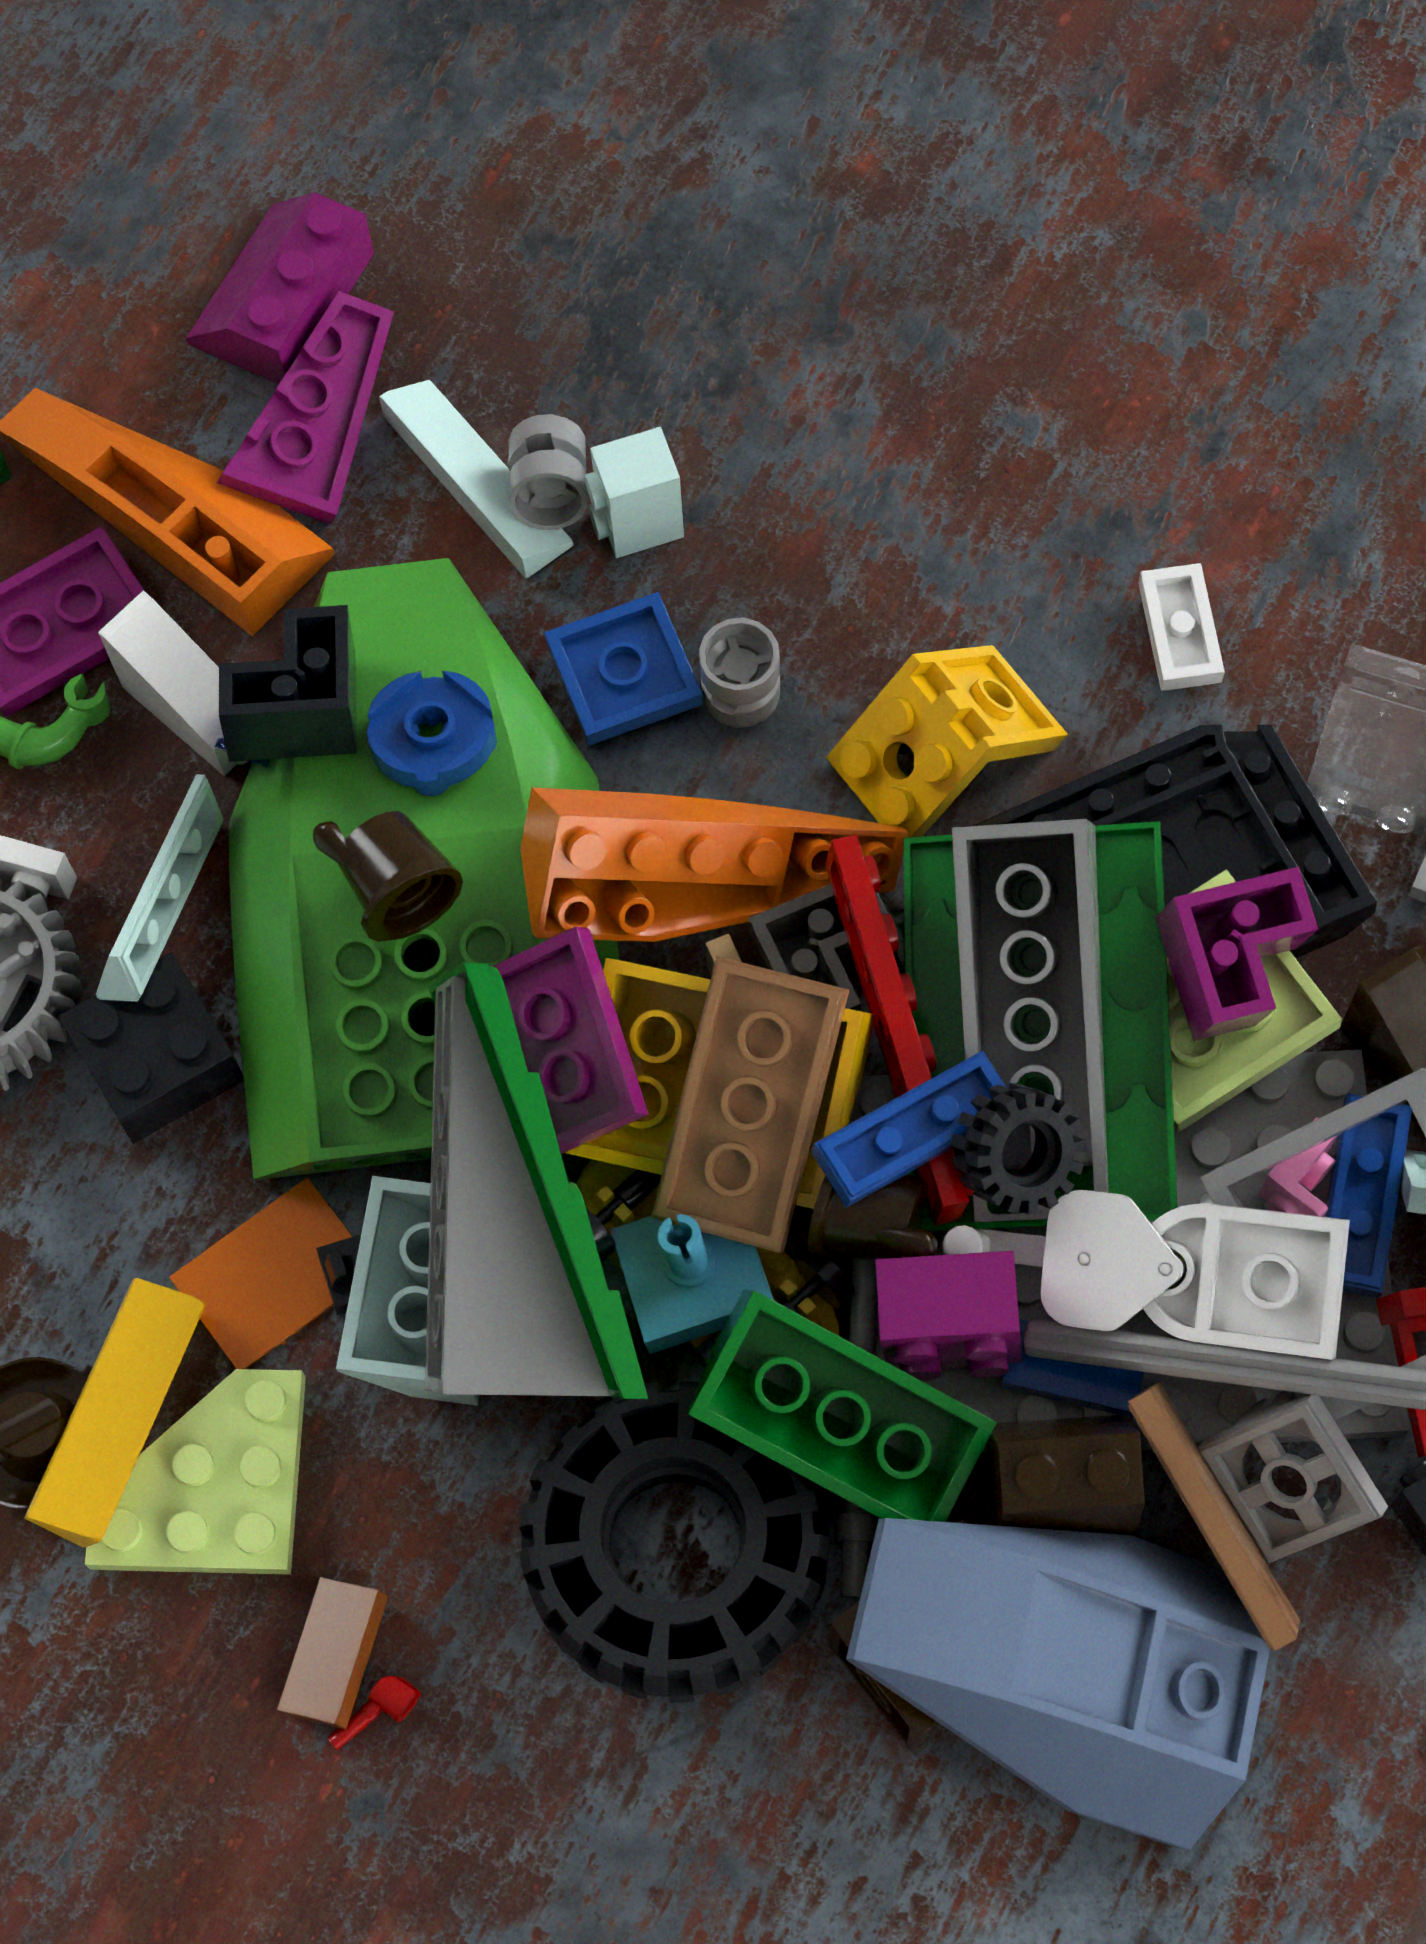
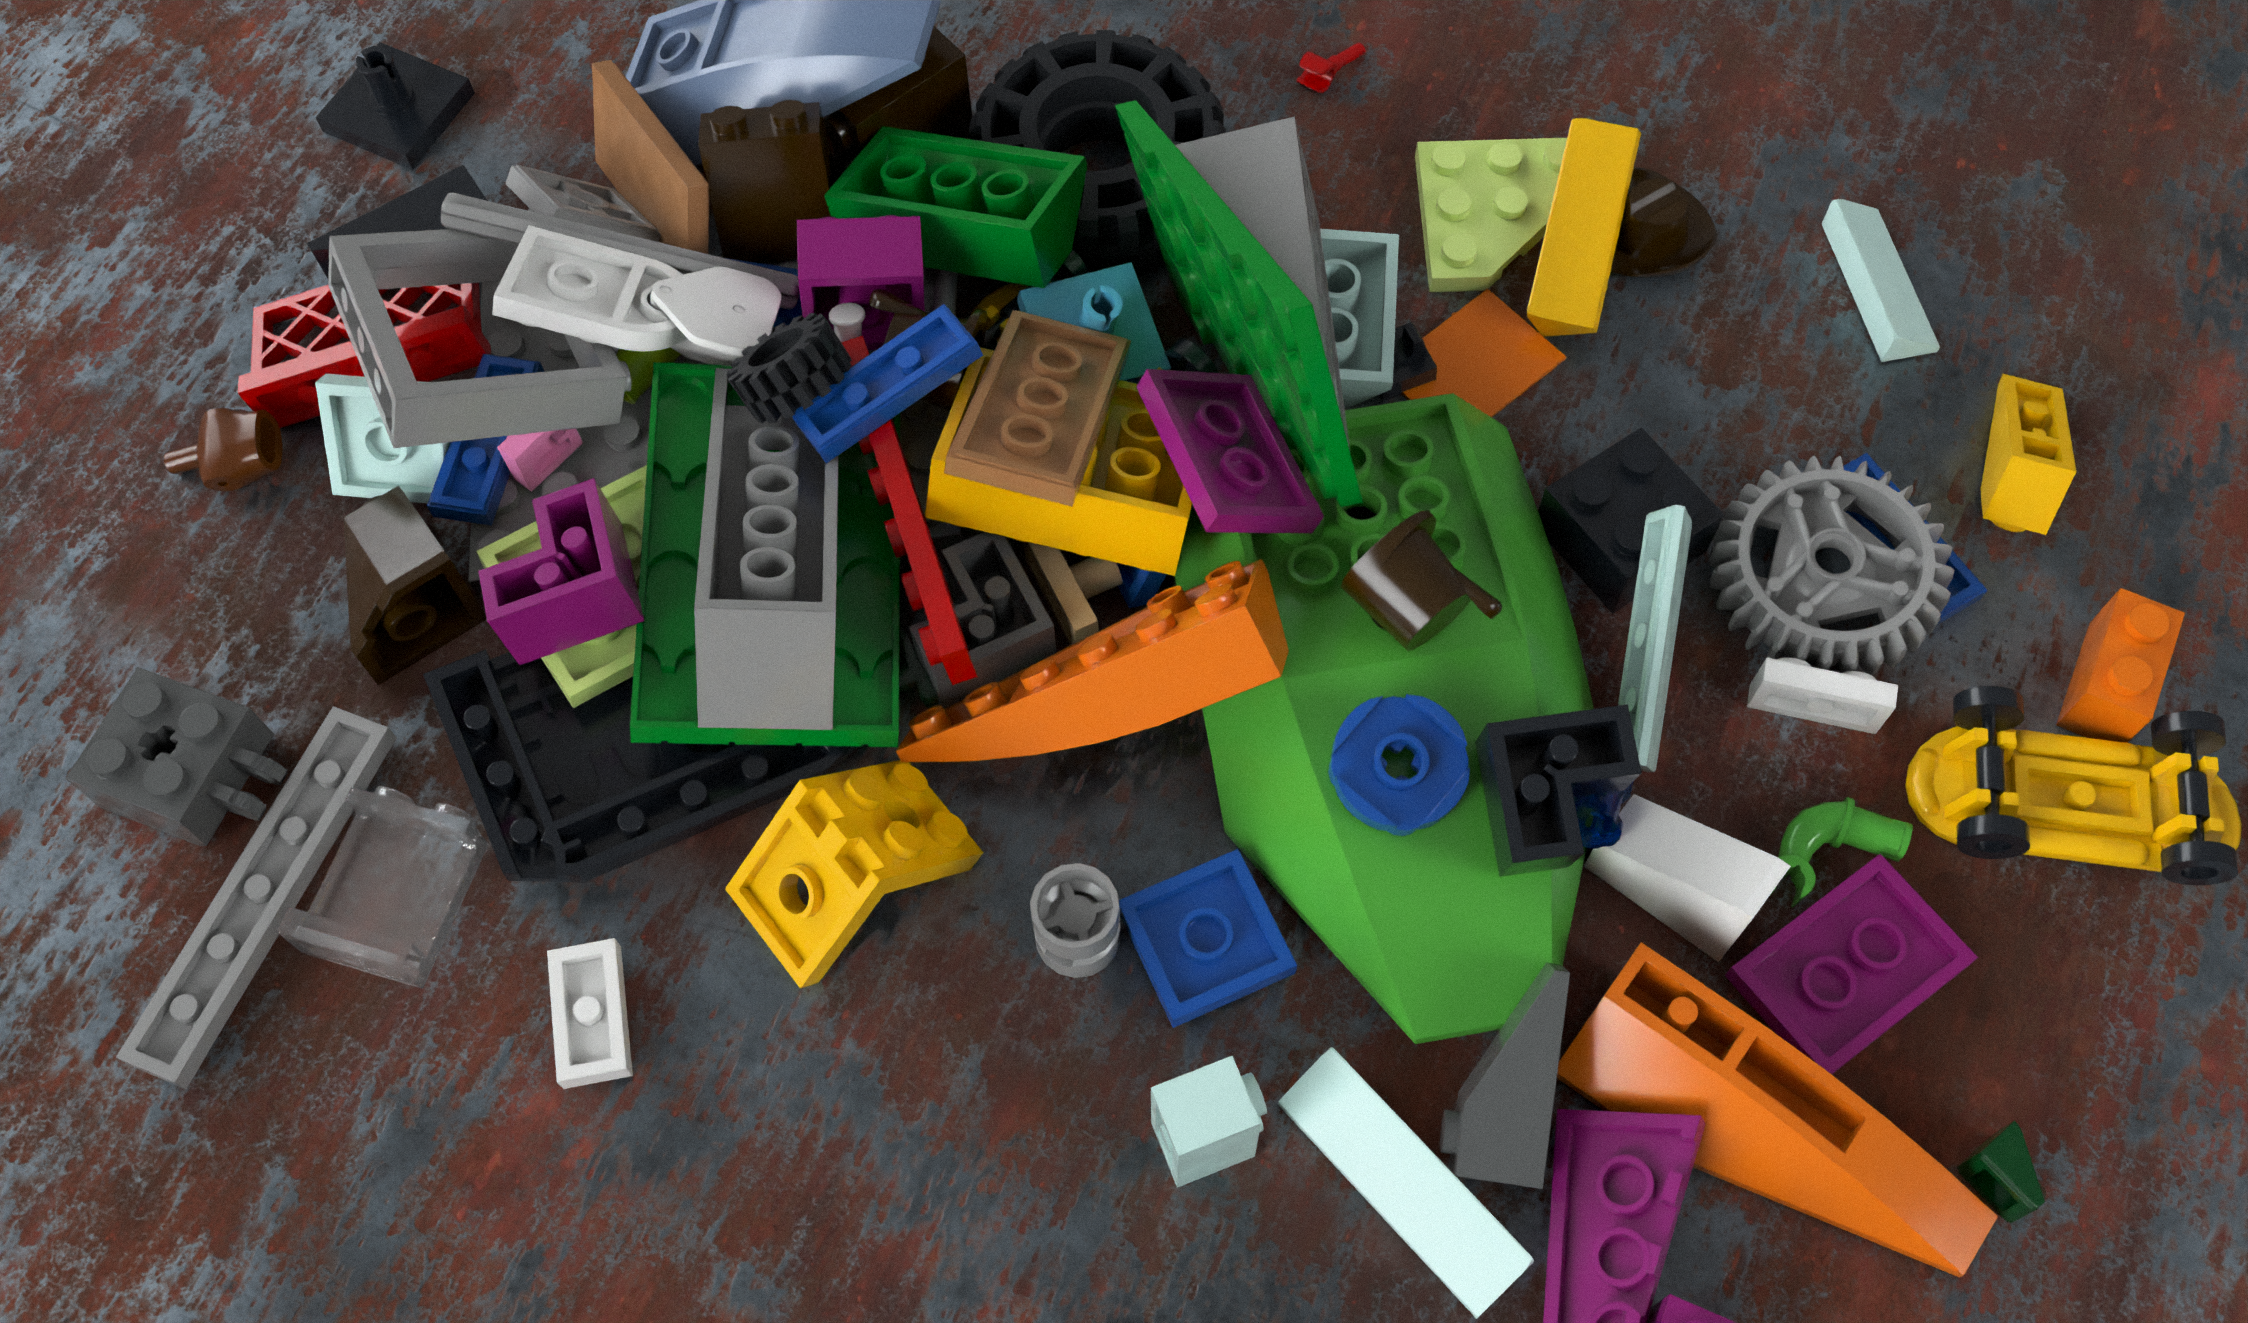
camera: 175 degrees right, 5 degrees down
tile [277,1577,388,1730] -> none
light grey wheel [508,414,588,530] -> none
none -> dark grey slope [1439,962,1570,1189]

